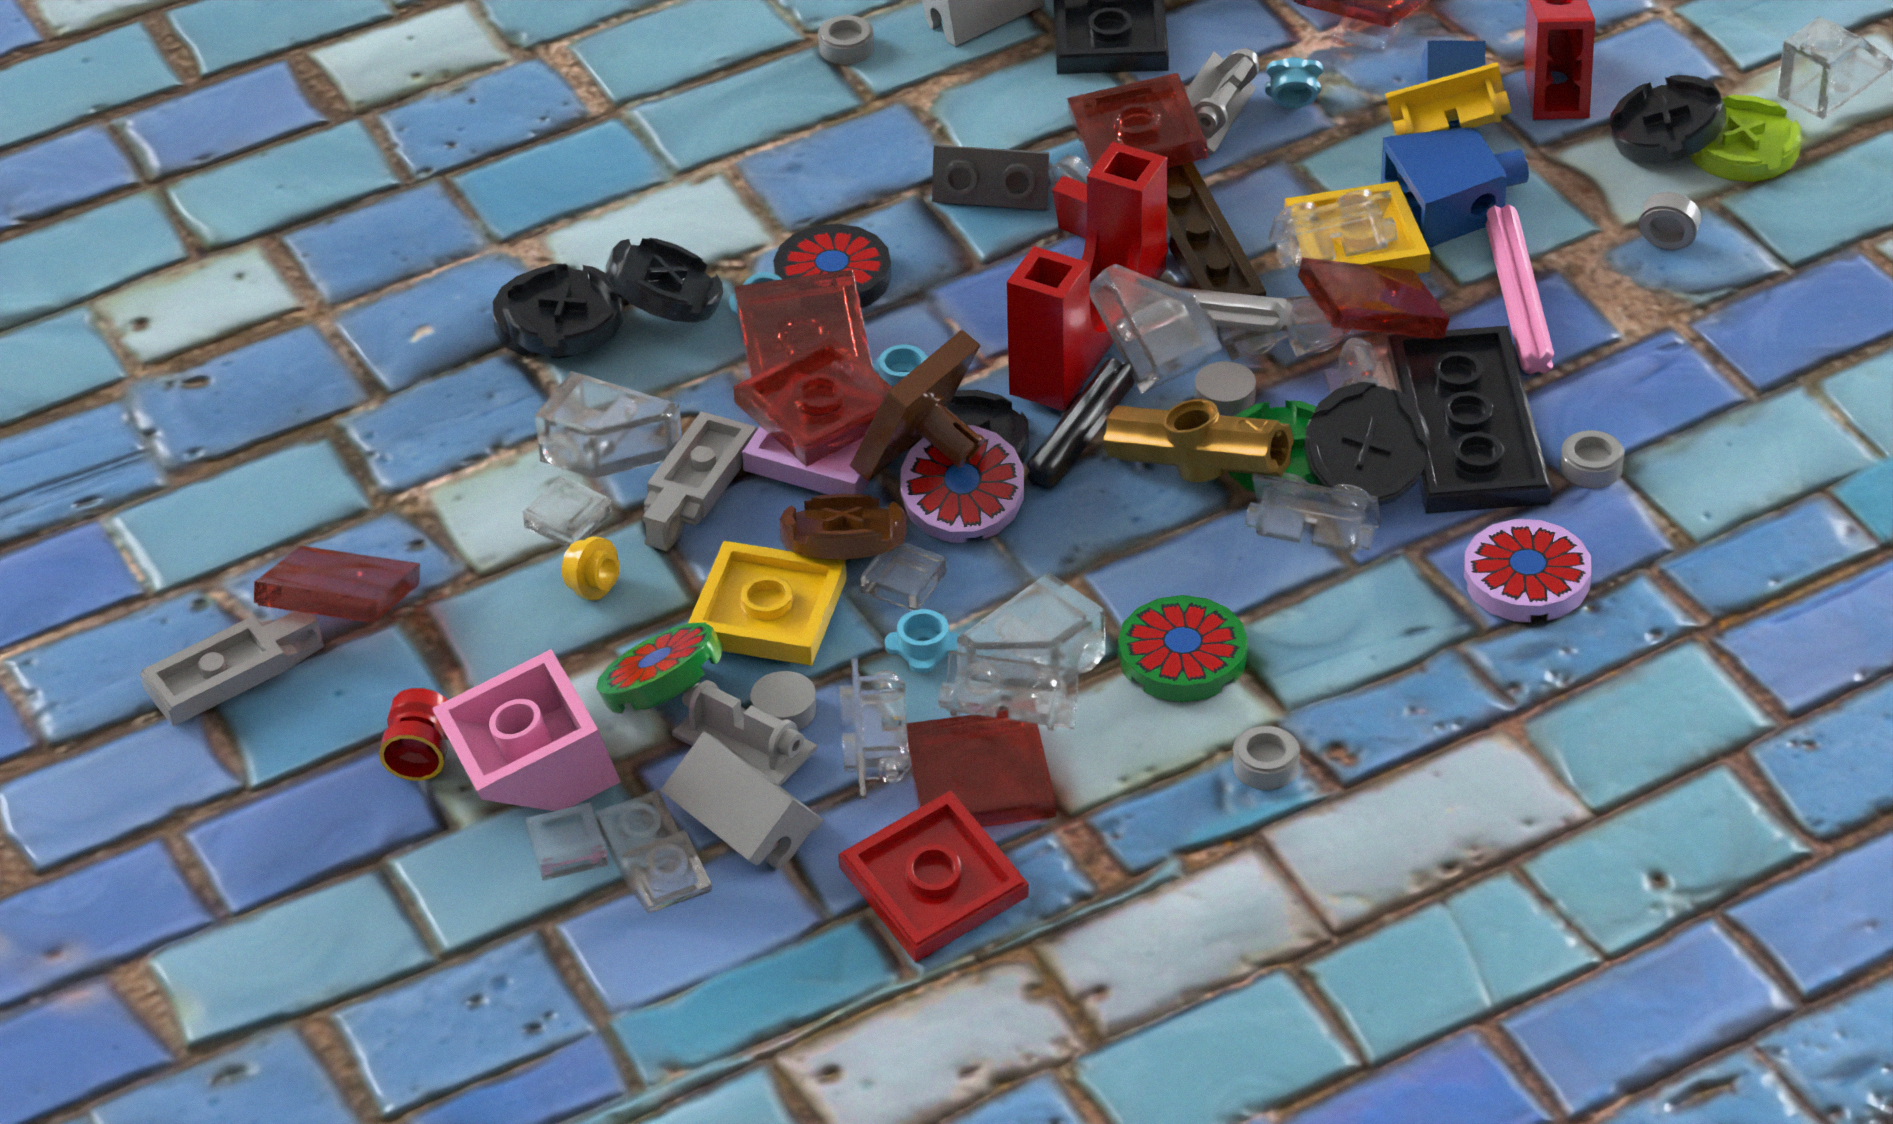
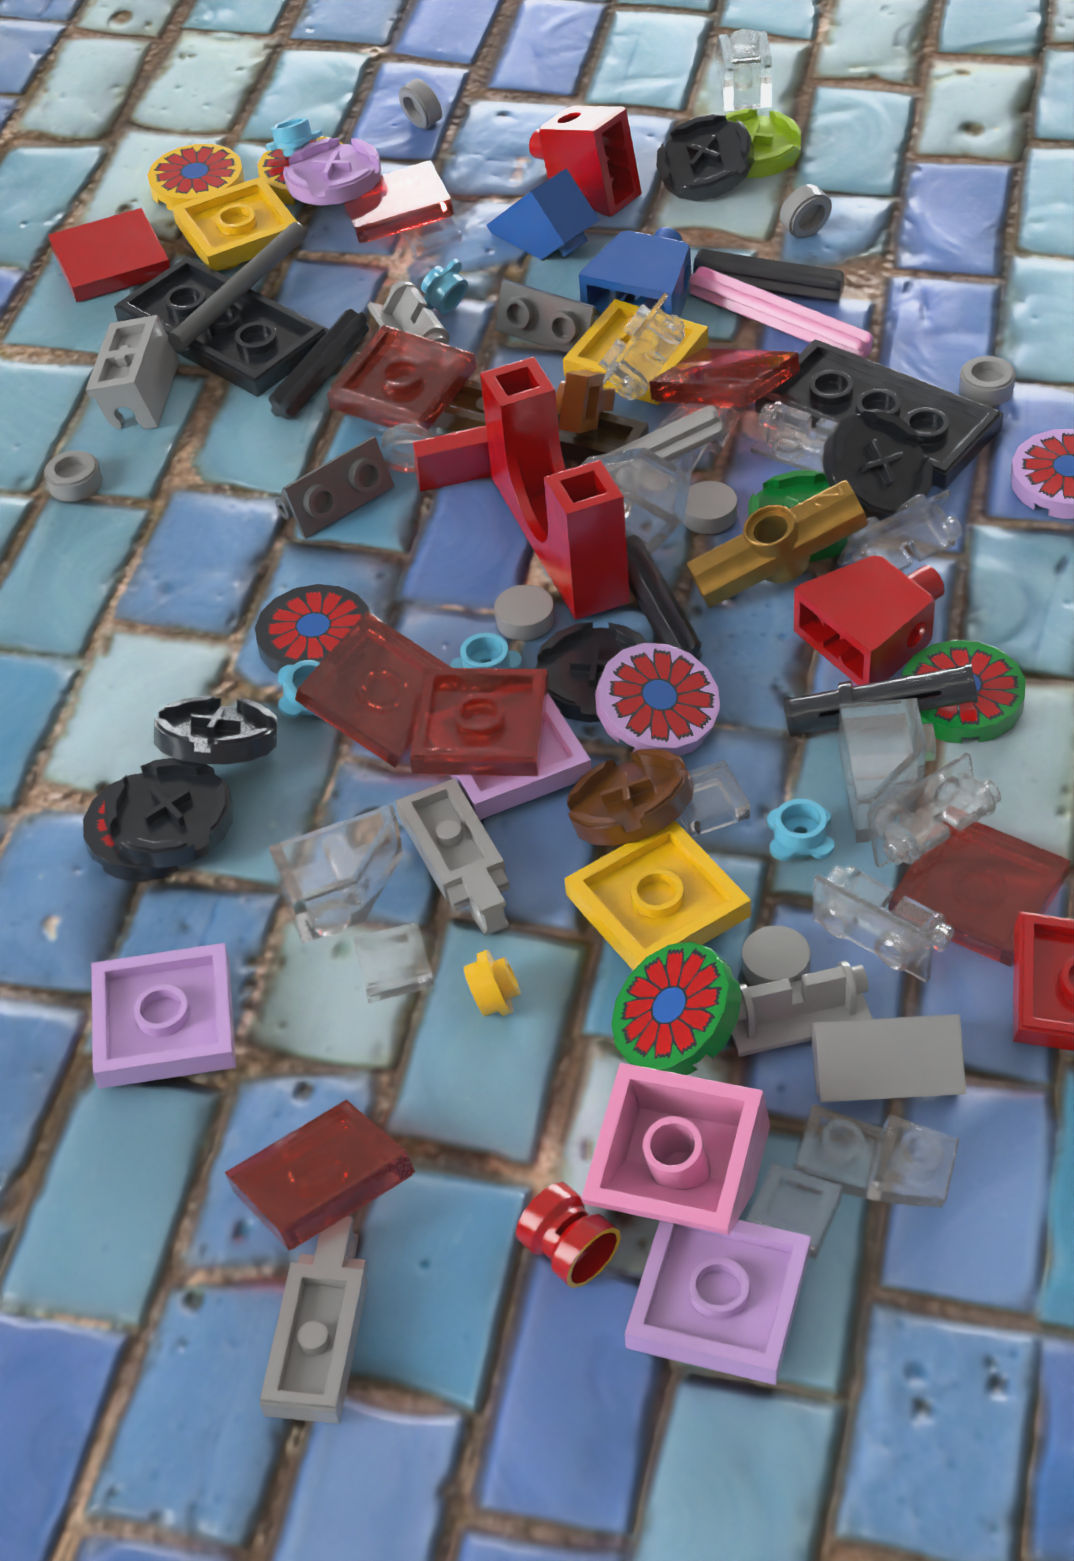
camera: 45 degrees left, 5 degrees up
reddish brown tile [850,330,985,481] -> none
yellow hinge [1385,62,1512,135] -> none
none -> lavender plate [91,943,236,1089]
none -> black axle [269,309,369,420]
none -> light grey tile [494,585,555,641]
none -> dark grey hinge [495,279,600,353]
none -> dark orange plate [556,370,616,433]
none -> lavender plate [625,1220,811,1385]
none -> black axle [693,249,845,302]
none -> black pin [783,663,979,737]
none -> red torso [794,555,945,685]

